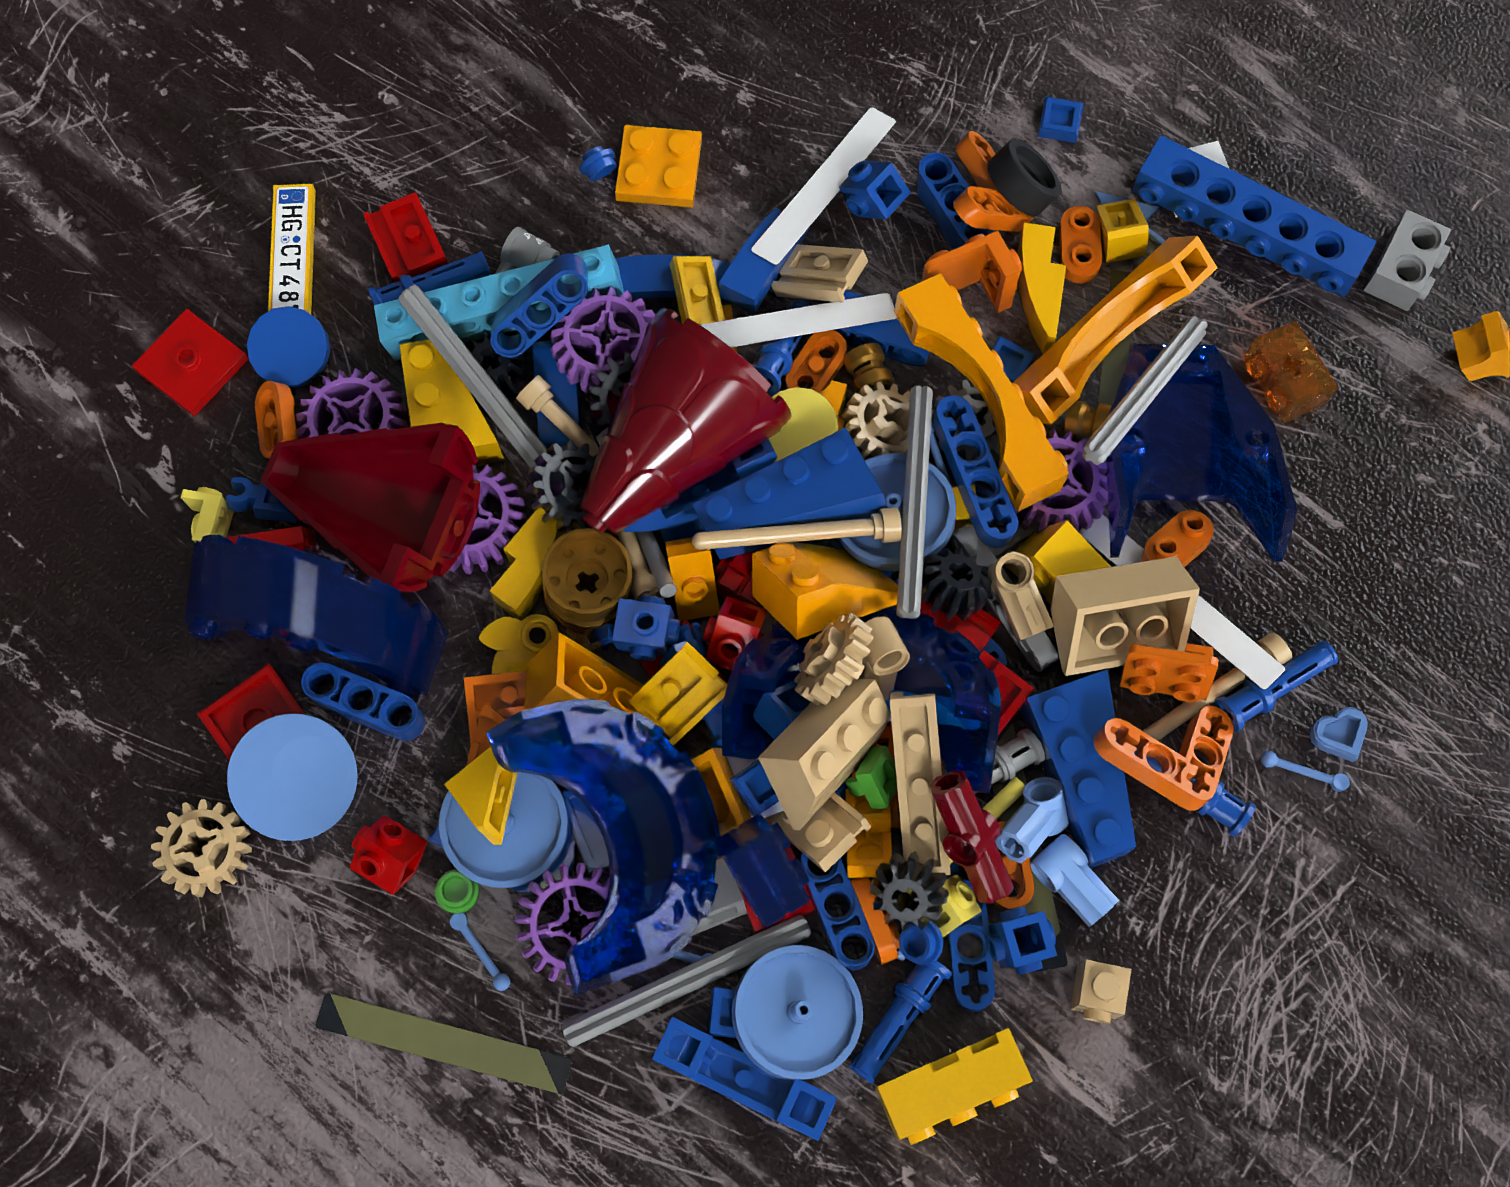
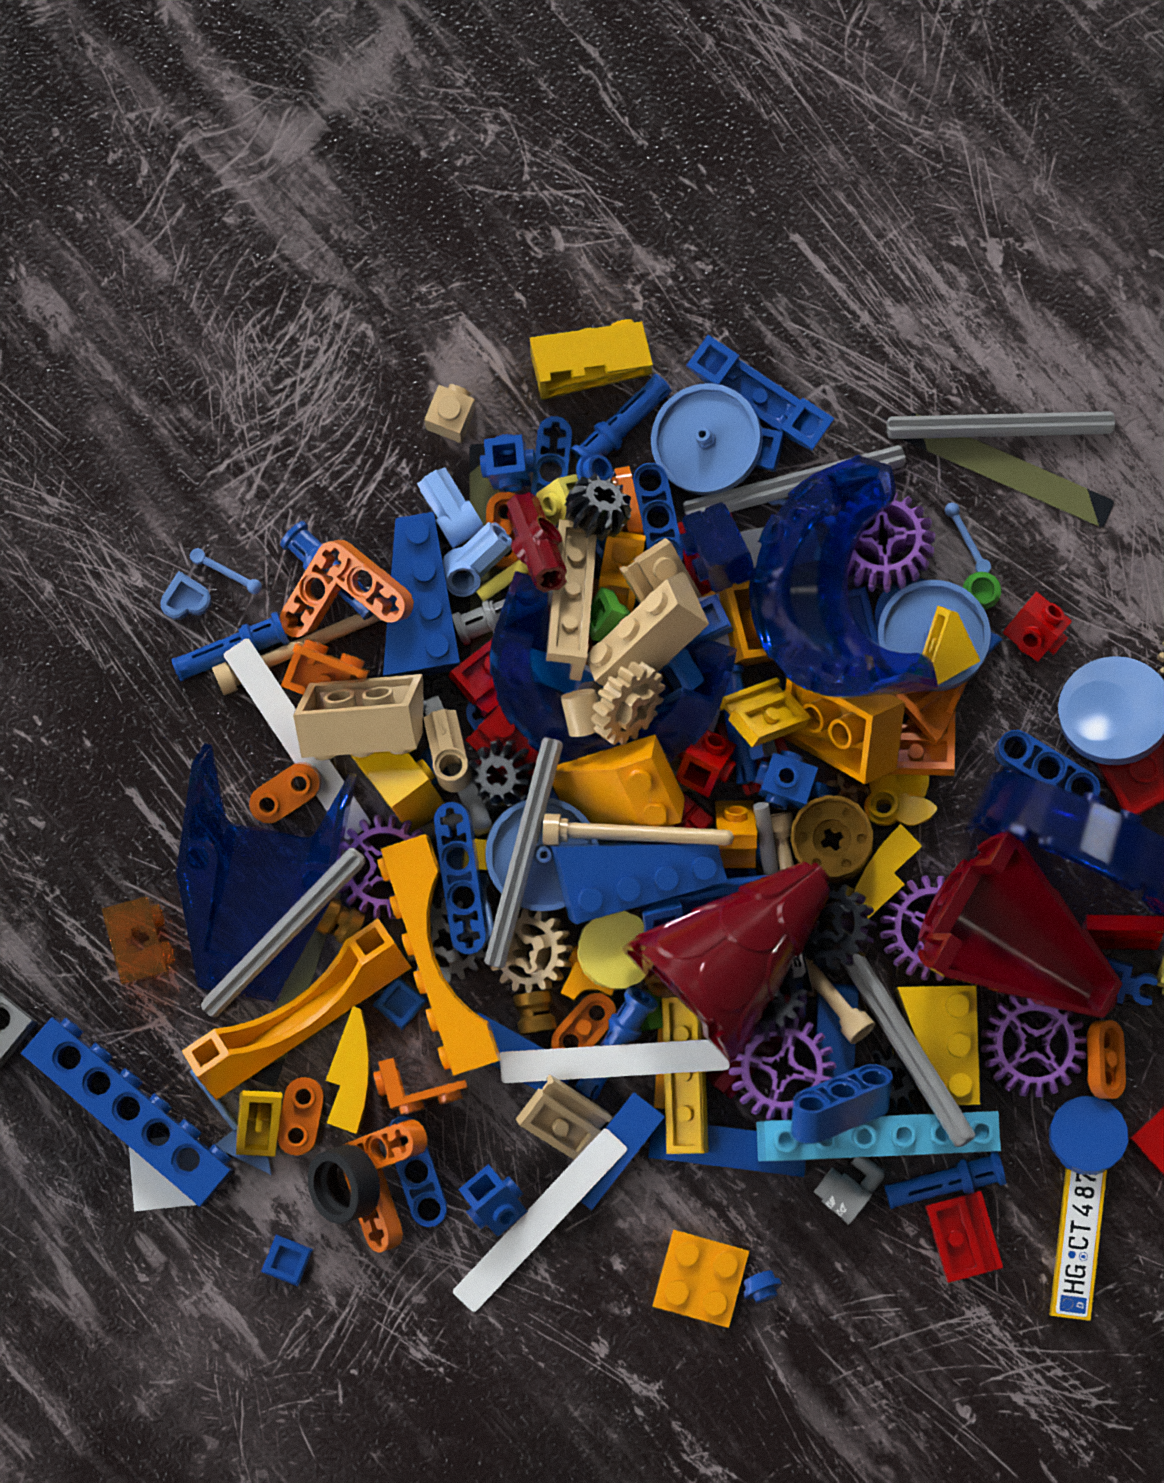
camera: 170 degrees left, 10 degrees up
none -> light grey axle [887,411,1115,439]

